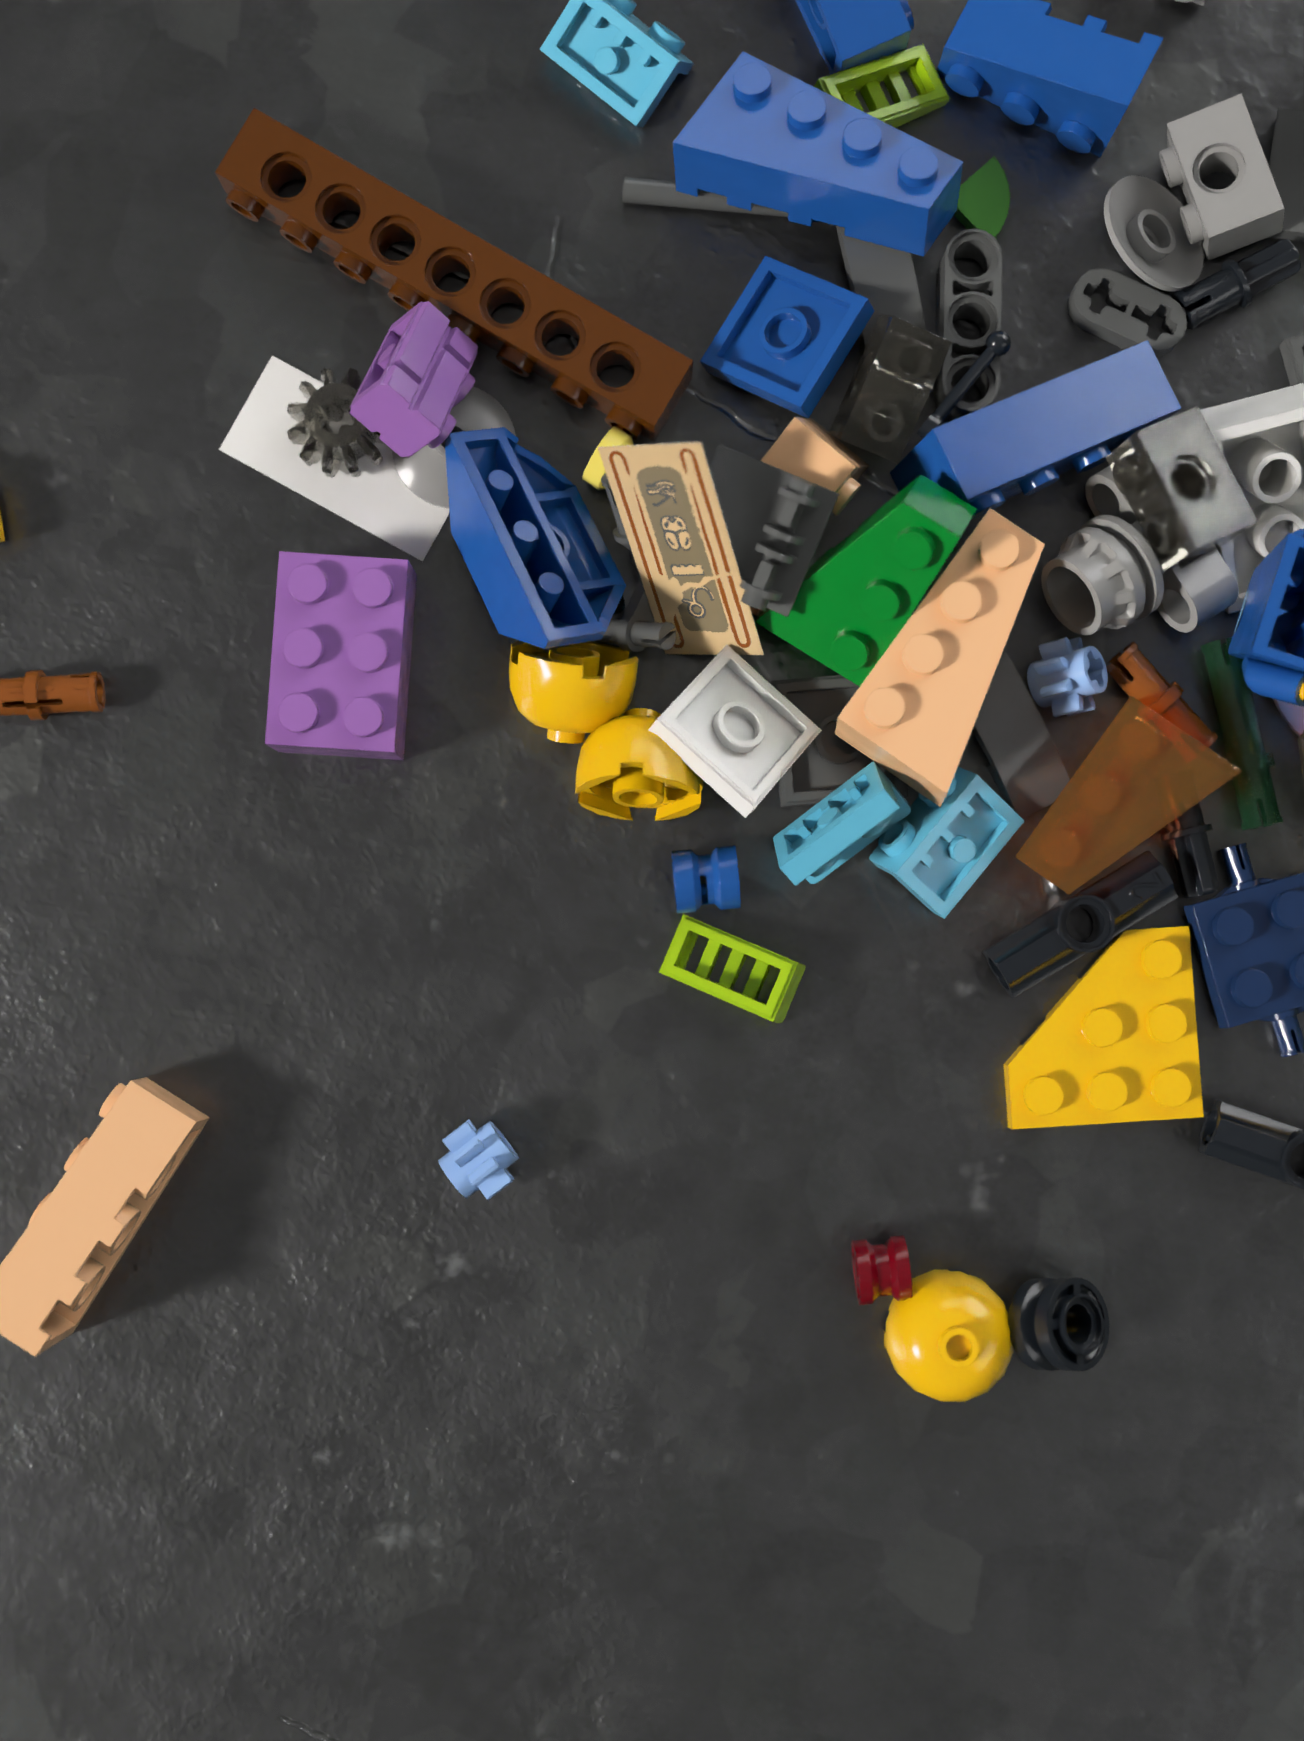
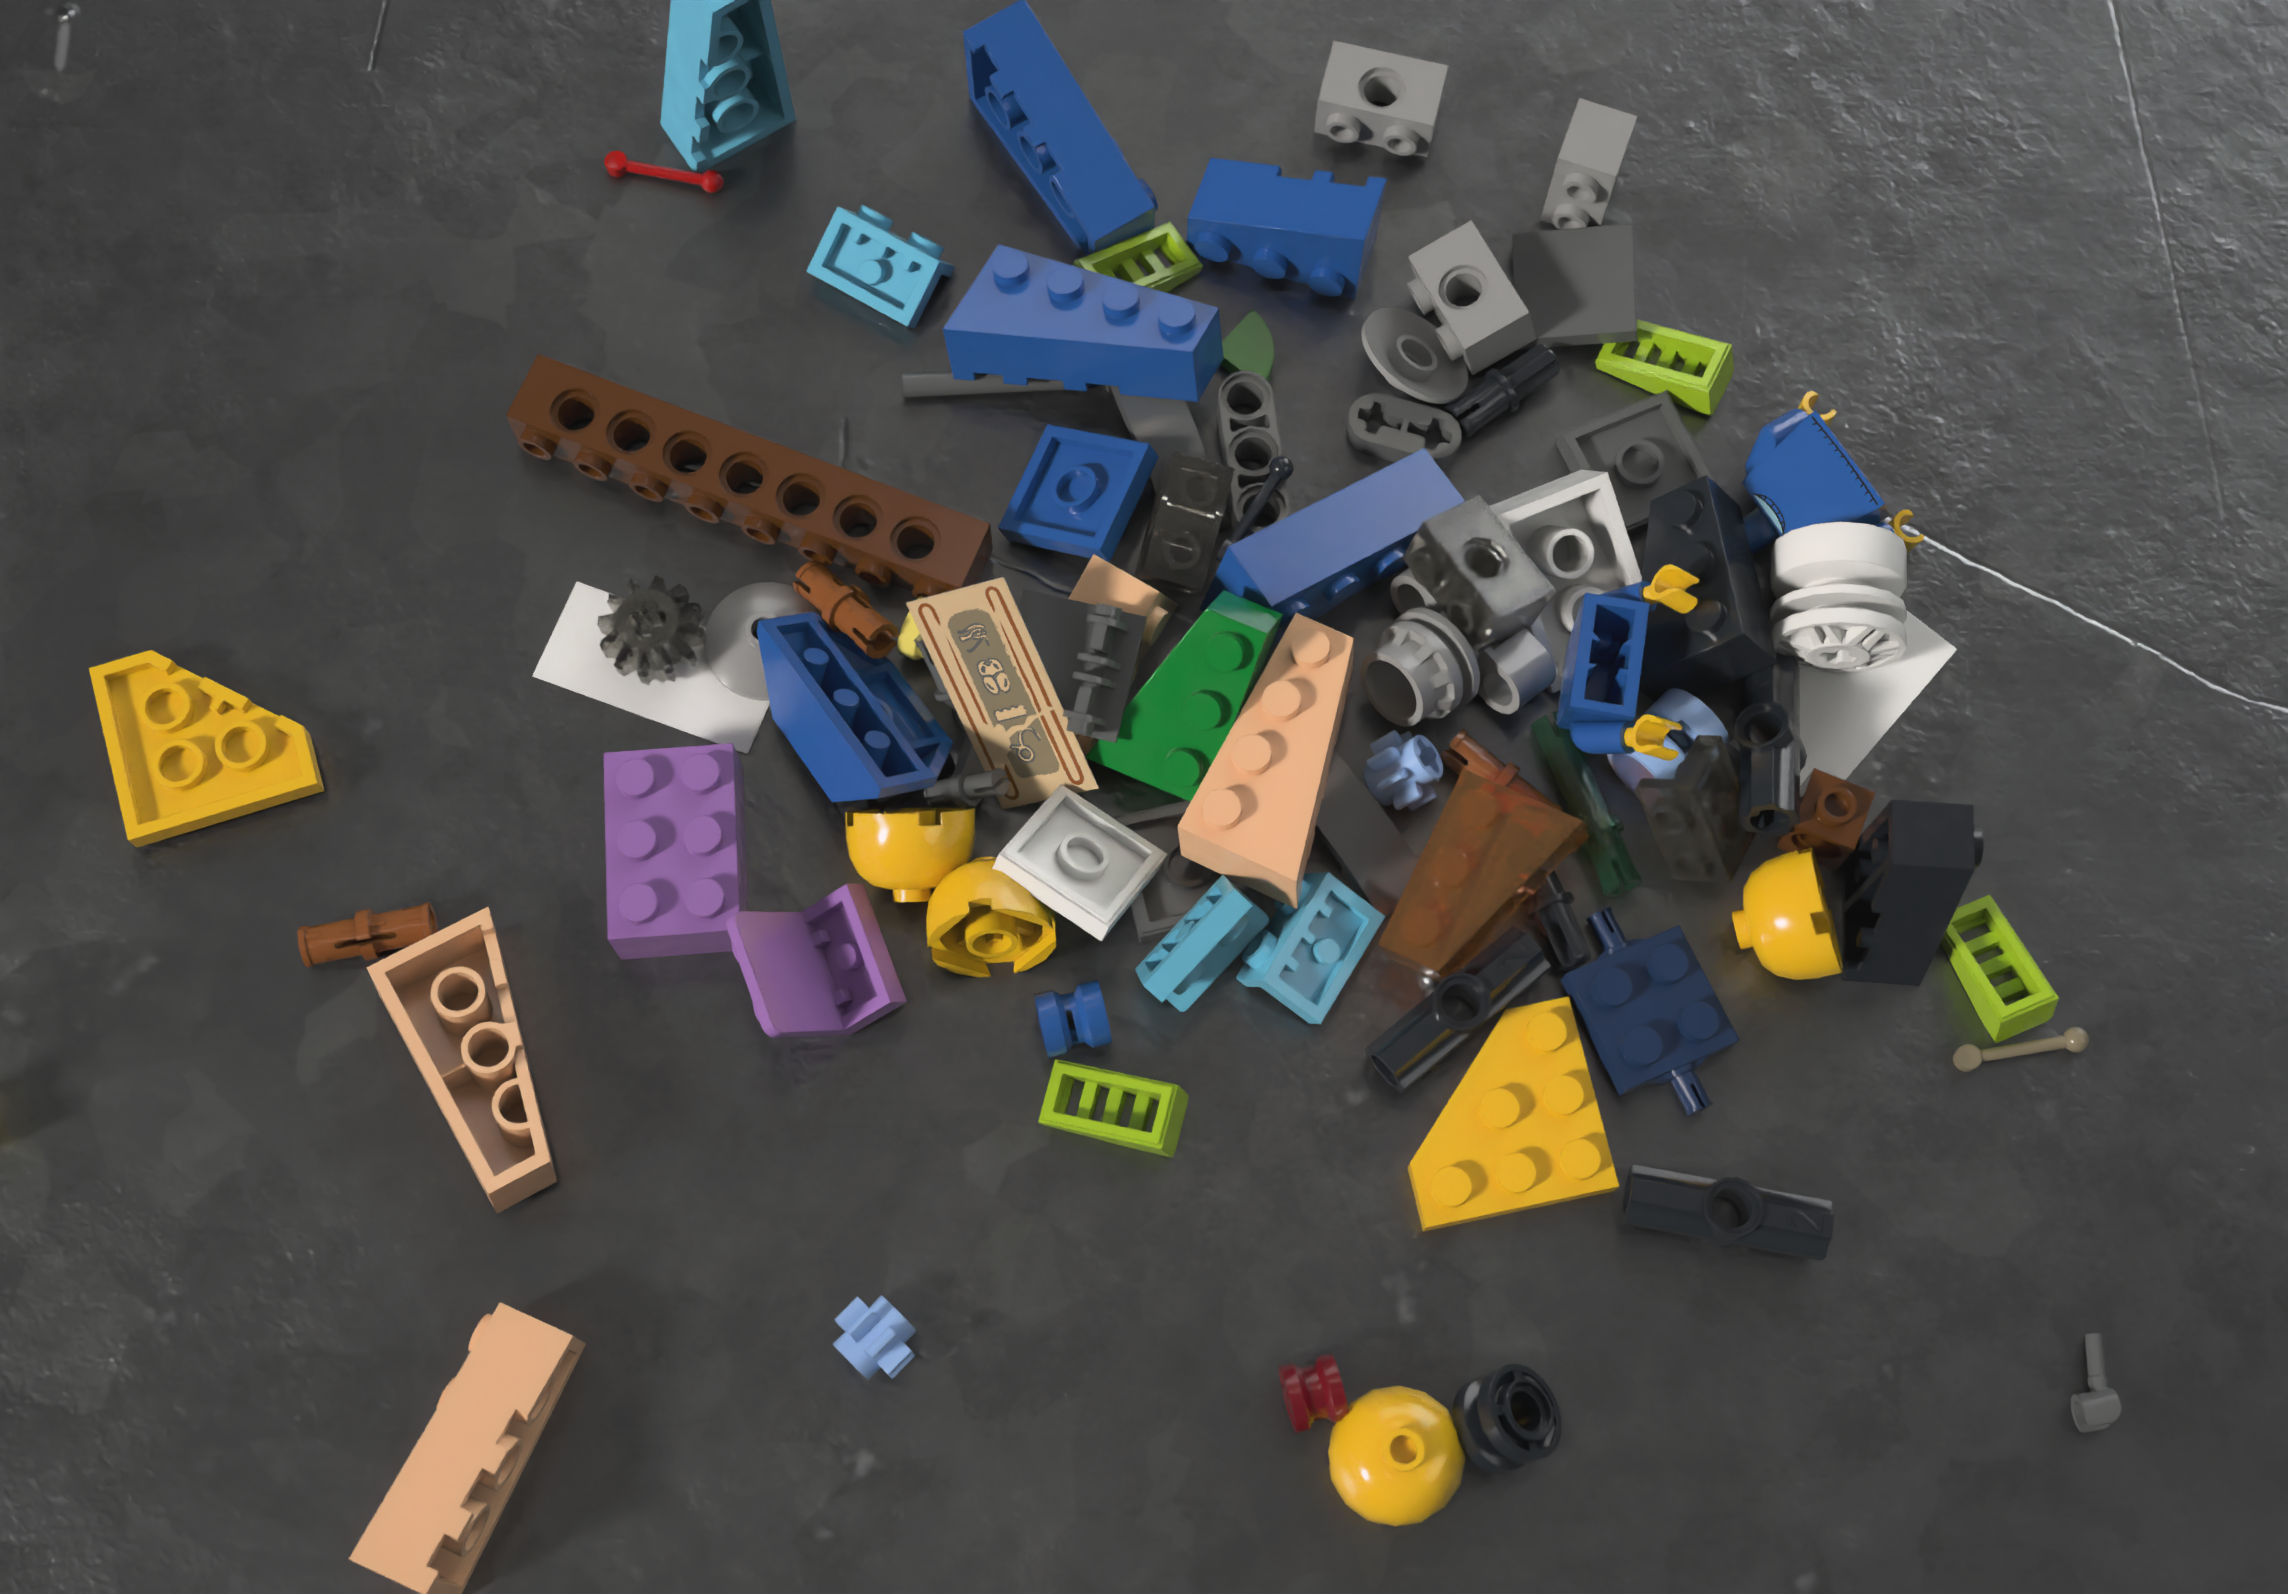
camera: 10 degrees left, 15 degrees down
medium lavender brick [350,301,478,458] -> none
none -> light nougat wedge [367,906,557,1214]
none -> medium lavender bracket [726,883,907,1038]
none -> dark orange pin [793,560,899,659]

